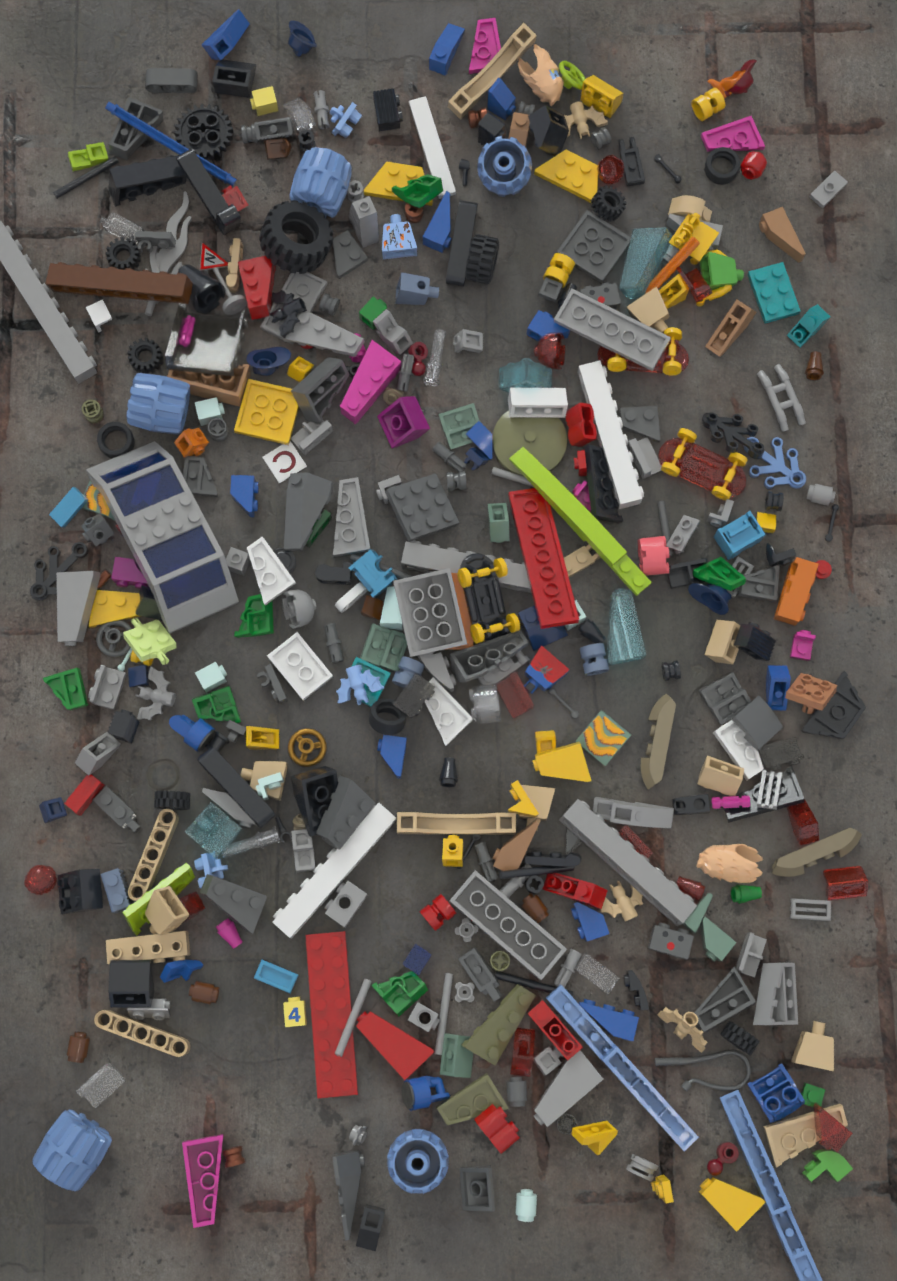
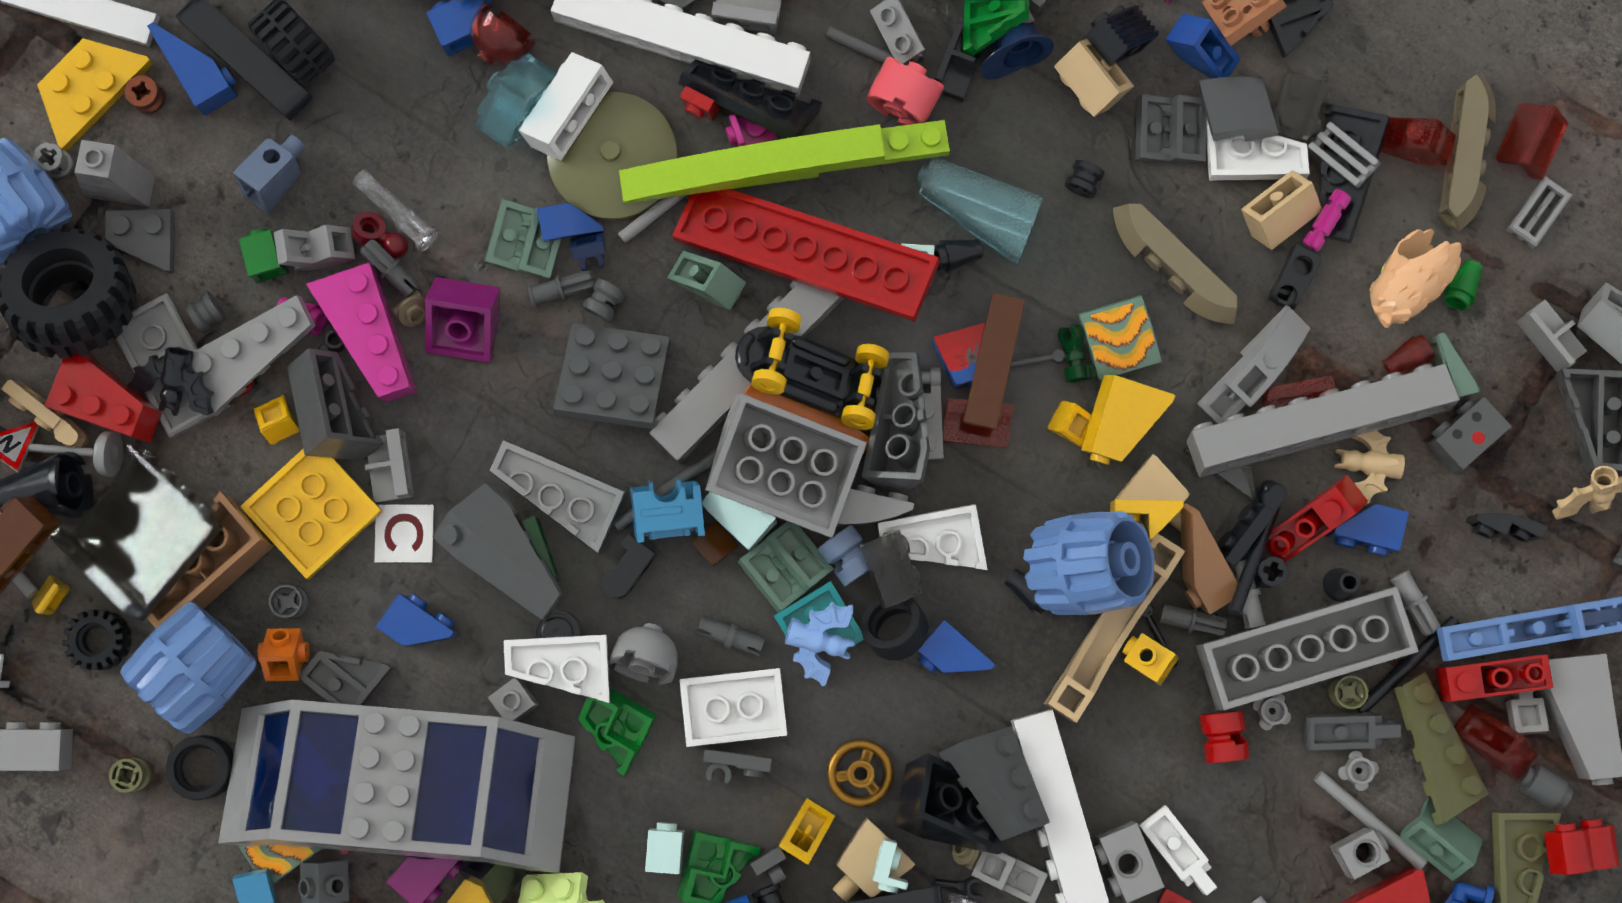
camera: 55 degrees left, 5 degrees up
dark pink axle [179,315,196,347] -> none
light aqua brick [195,397,225,426] -> none
dark blue piece [246,347,291,376] -> none
white beam [335,582,368,613] -> none
green slope [371,971,428,1017] -> none
light grey bracket [376,475,402,504] -> none
light blue torso [382,214,417,259] -> none
green slope [392,174,443,208] -> none
clear blue panel [403,944,432,975] -> none
light grey bracket [453,329,483,353] -> none
clear brick [469,683,501,725] -> none
dark blue slope [517,605,568,651] -> none
reddish brown brick [521,894,549,924] -> none
tan hinge [564,544,601,578] -> none
red brick [566,403,597,447] -> none
clear slope [575,953,620,994] -> none
blue slope [578,999,639,1041] -> none
sand blue wheel [580,643,609,676] -> none
sand green slope [700,917,736,962] -> none
none -> yellow slope [32,575,70,615]
none -> reddish brown tile [963,293,1025,430]
none -> medium blue wheel [1023,511,1155,615]
none -> dark green piece [1058,324,1097,383]
none -> white hinge [1138,805,1217,896]
none -> black cone [1323,568,1360,601]

